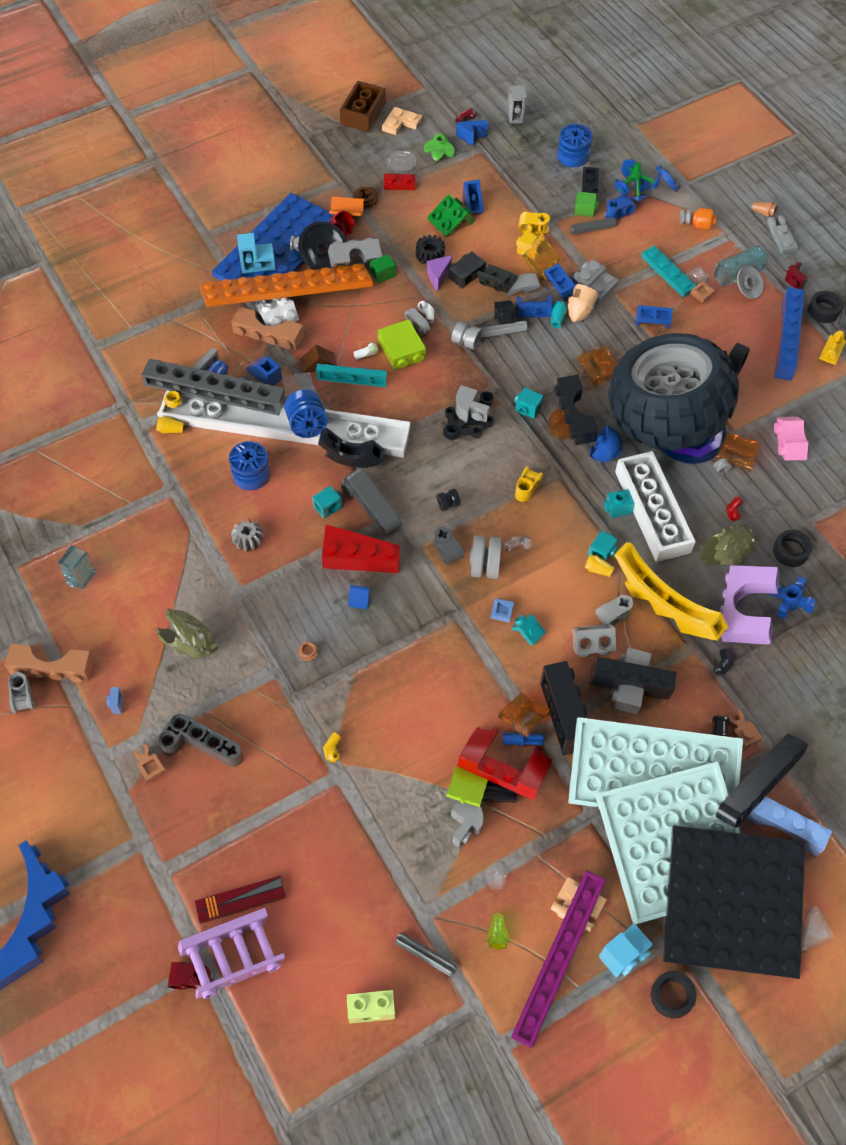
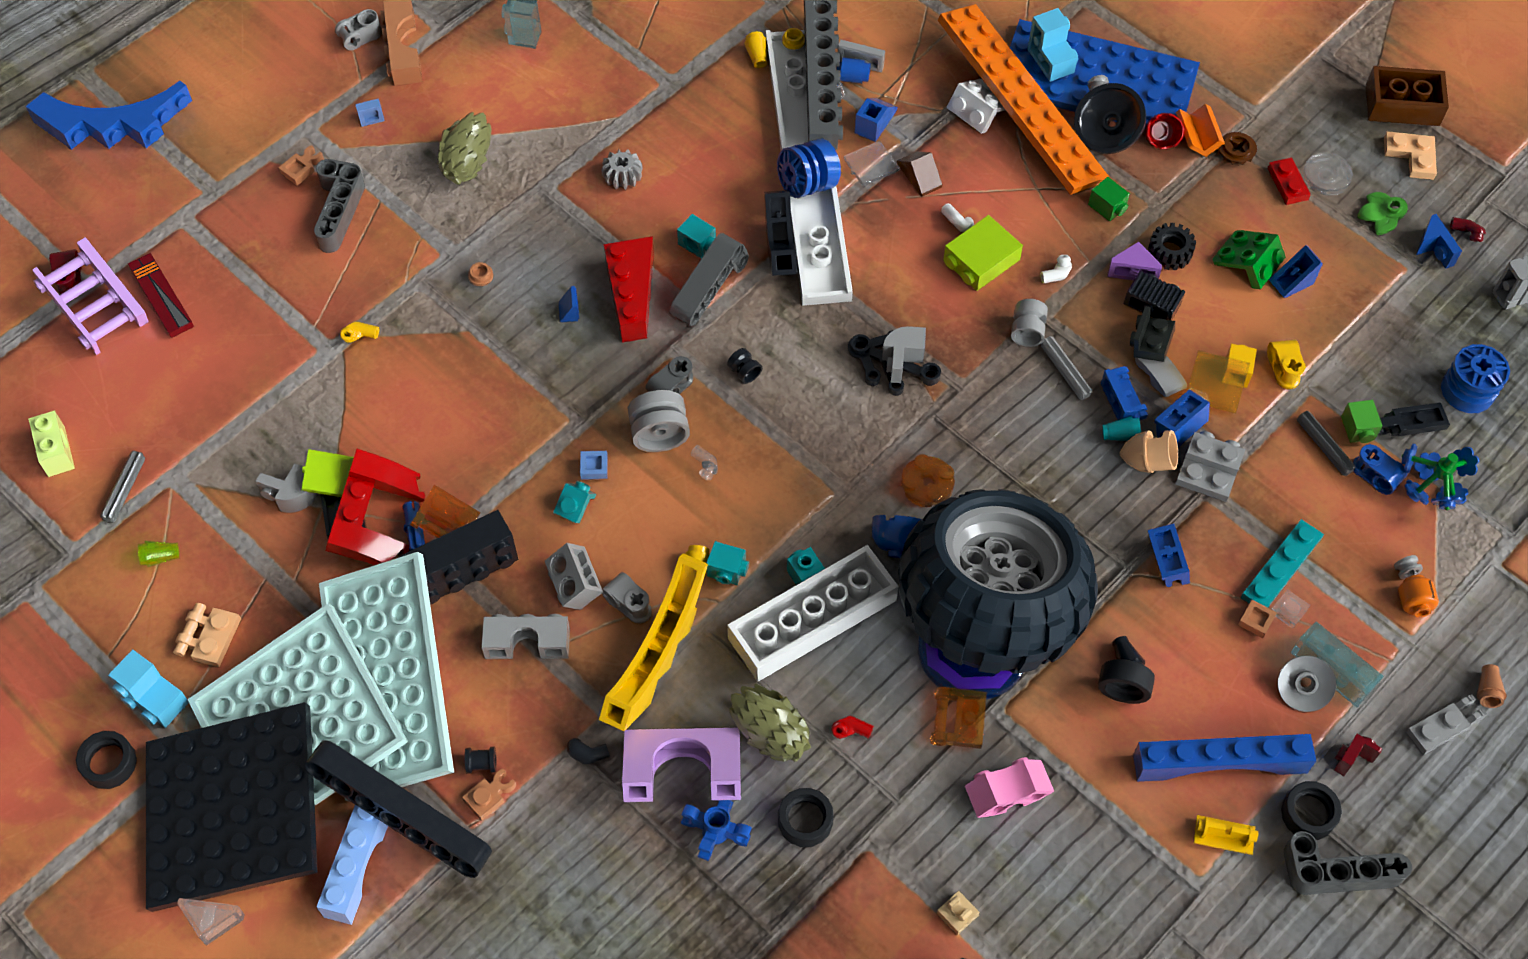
camera: 75 degrees right, 0 degrees up
blue wheel [229,441,270,490] -> none
nougat arch [231,307,304,351] -> none
teal plate [316,364,387,388] -> none
light grey arch [328,238,382,268] -> none
light grey beam [404,307,430,336] -> none
clear plate [487,868,506,890] -> none
black brick [494,300,515,325] -> none
magenta tile [511,870,606,1049] -> none
teal brick [514,388,544,419] -> none
yellow piece [515,466,544,502] -> none
black arch [554,375,598,445] -> none
clear orange plate [578,346,618,386] -> none
black arch [590,657,676,700] -> none
blue tile [656,165,680,192] -> none
light grey bush [713,458,732,475] -> none

